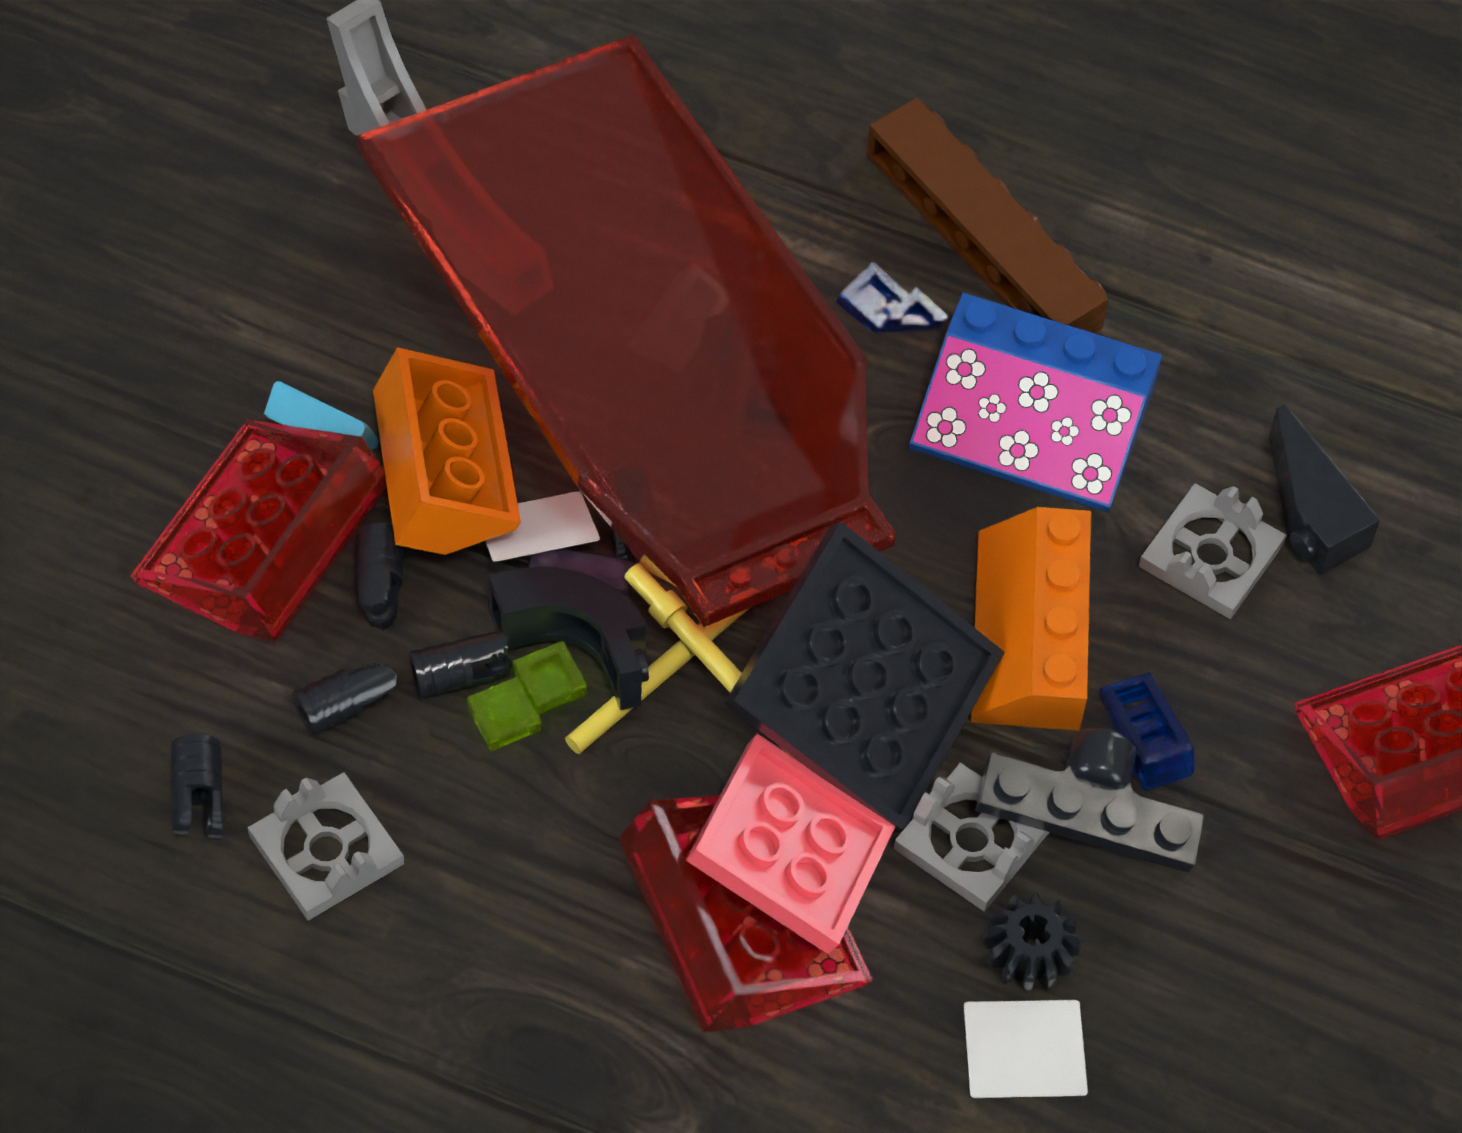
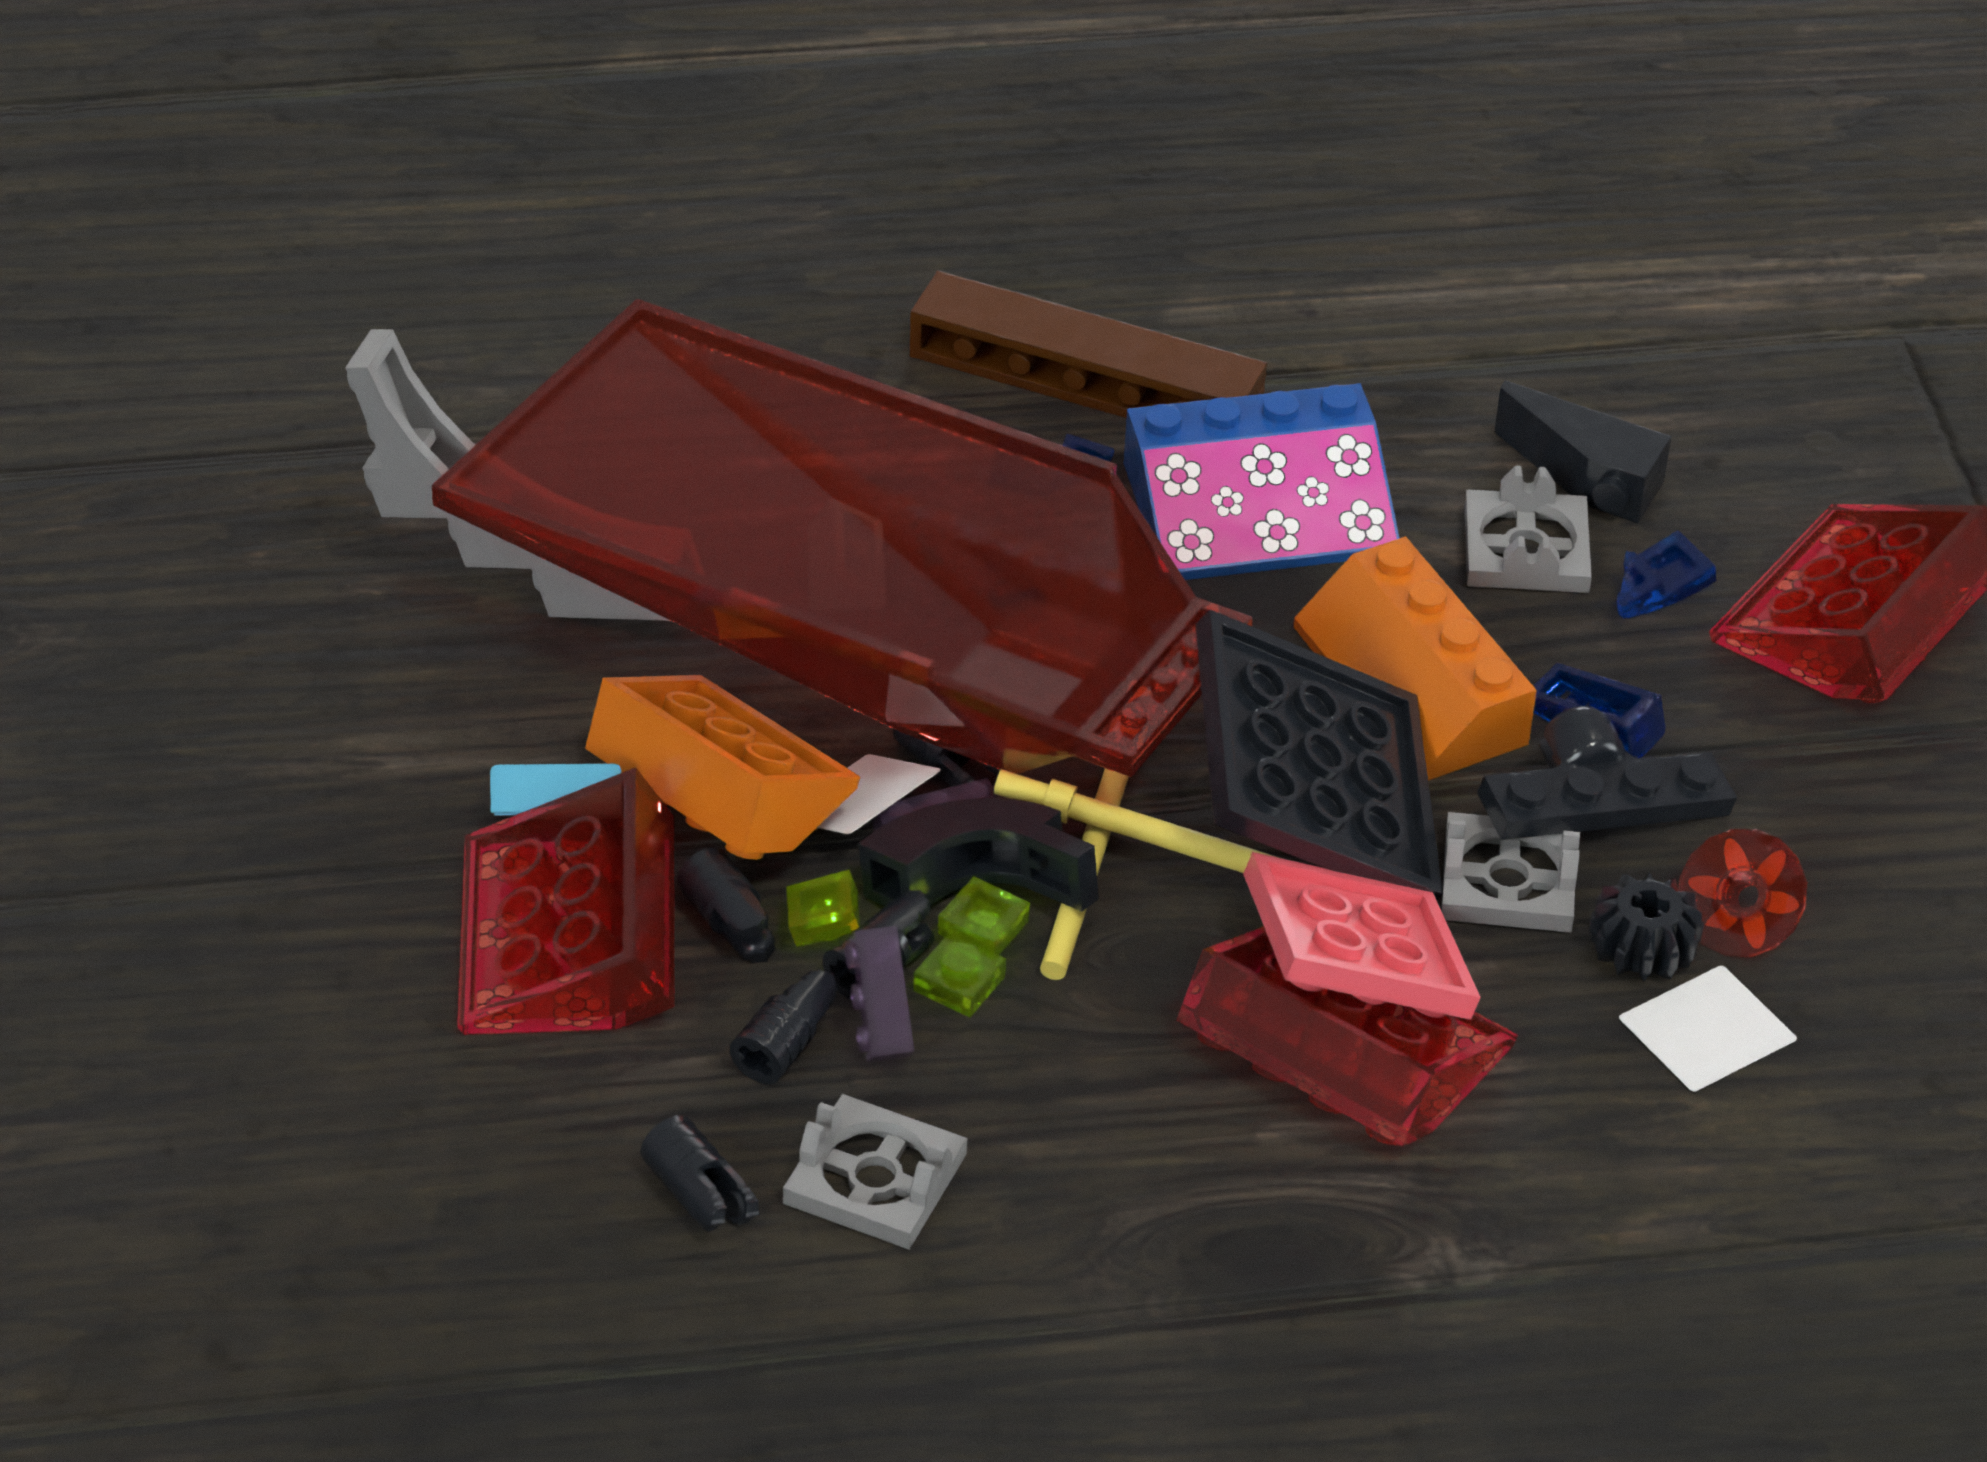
camera: 30 degrees left, 15 degrees down
none -> clear neon green plate [787,869,860,947]
none -> clear purple piece [845,926,914,1062]
none -> clear blue slope [1616,530,1717,618]
none -> clear red dish [1679,829,1808,957]

